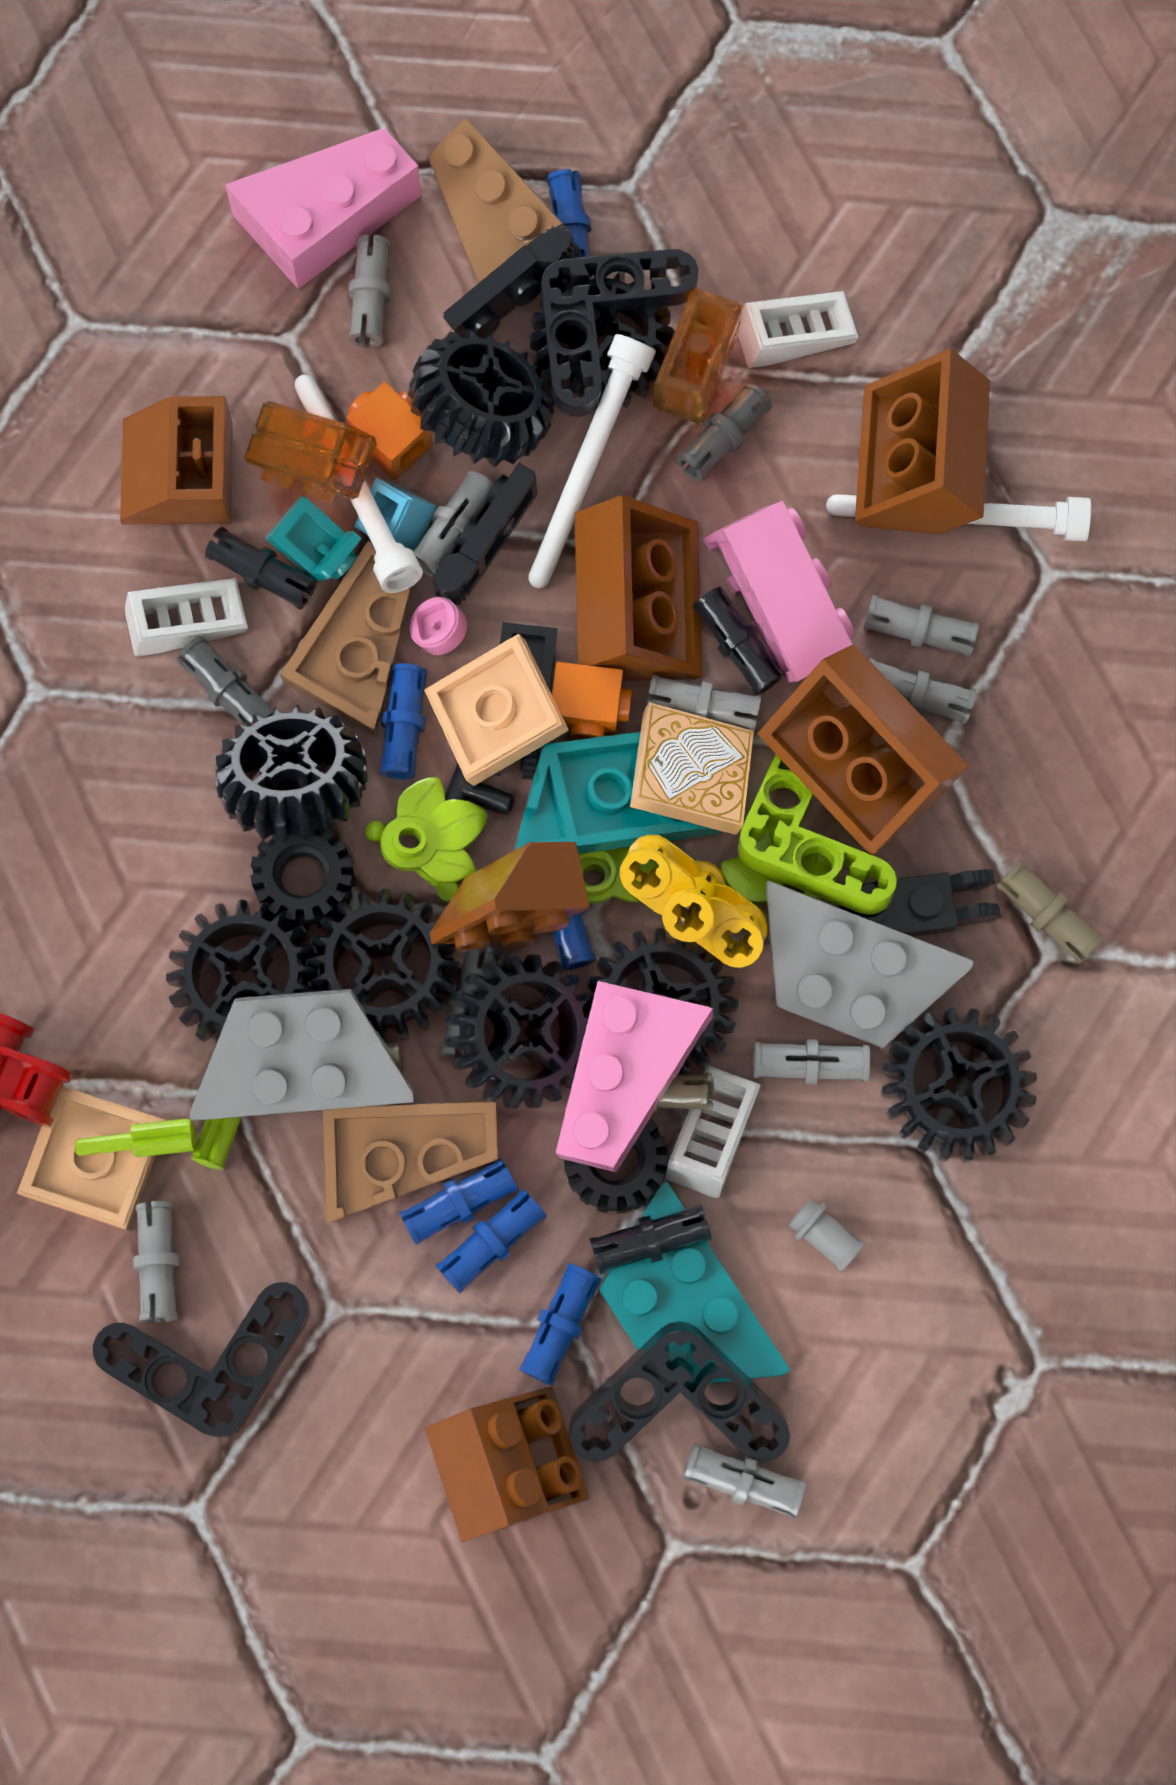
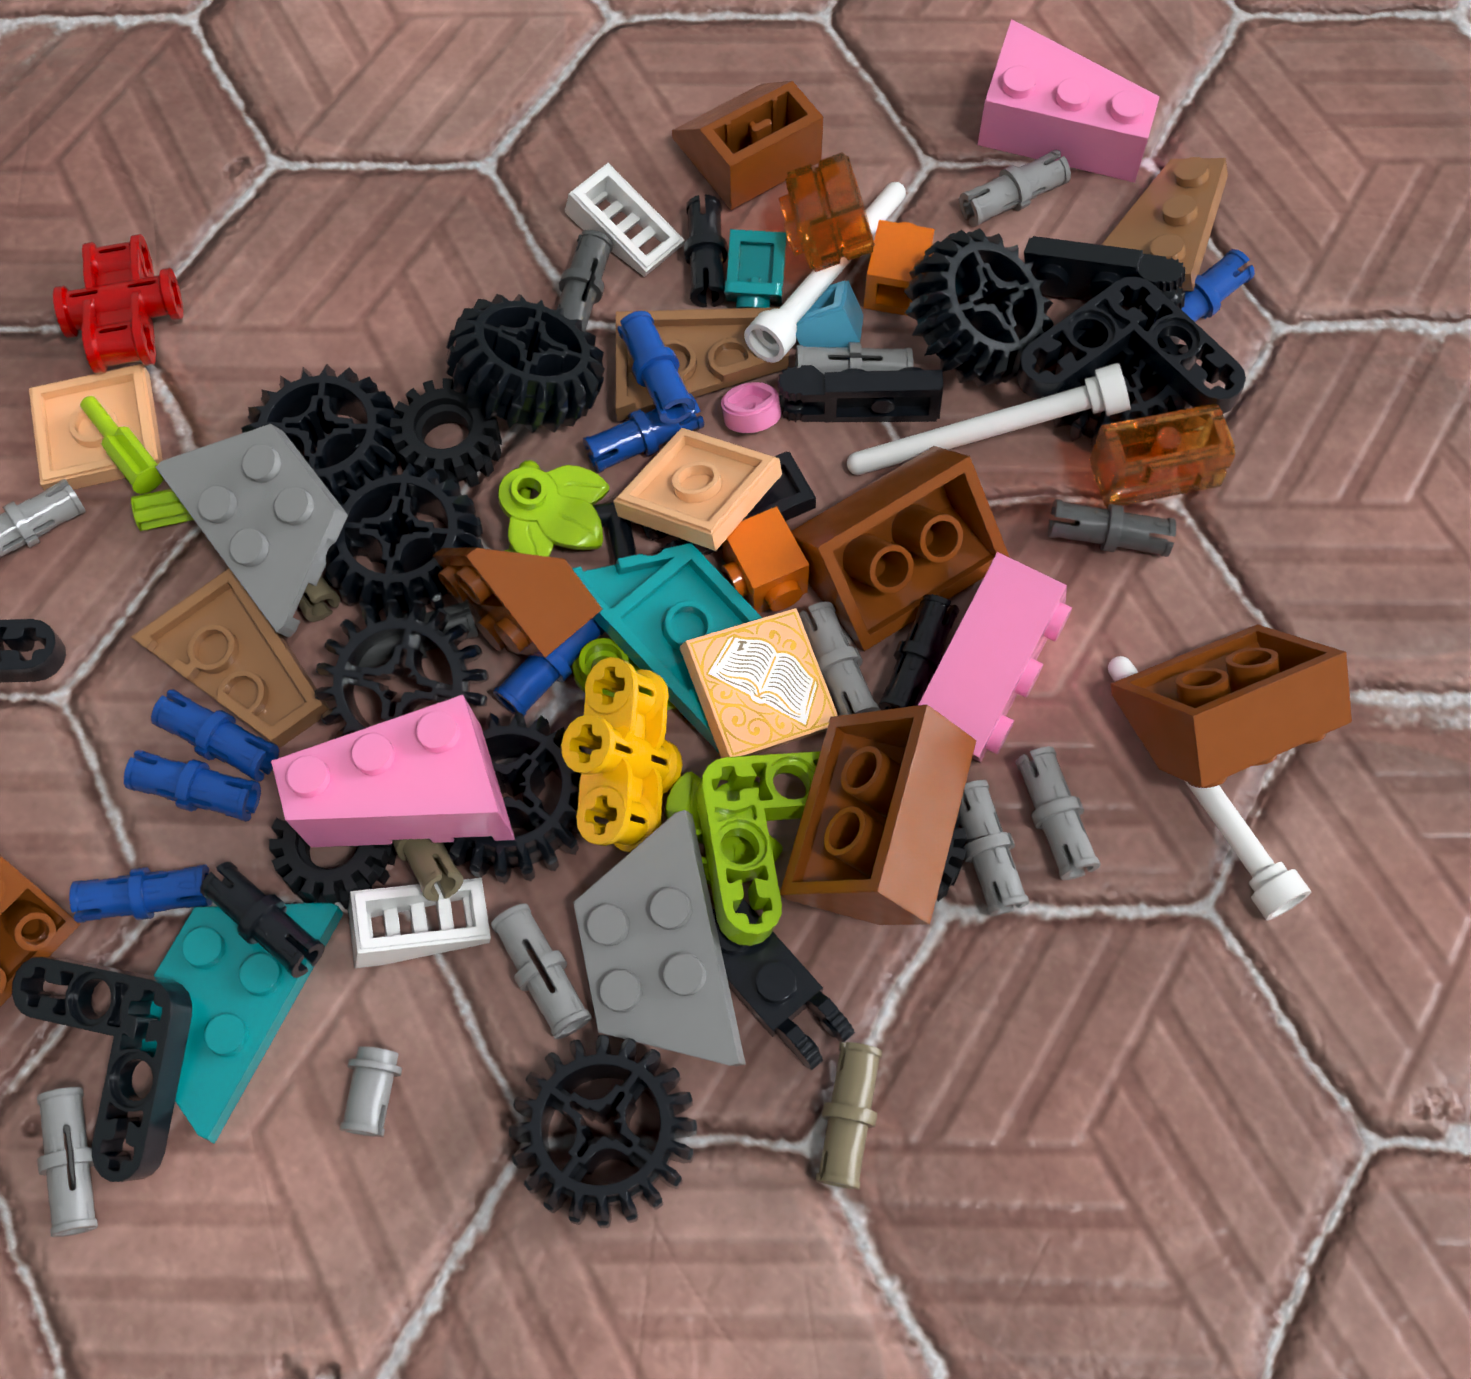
camera: 60 degrees right, 10 degrees down
white slope [735,291,859,368] -> none
none -> blue pin [617,311,695,424]

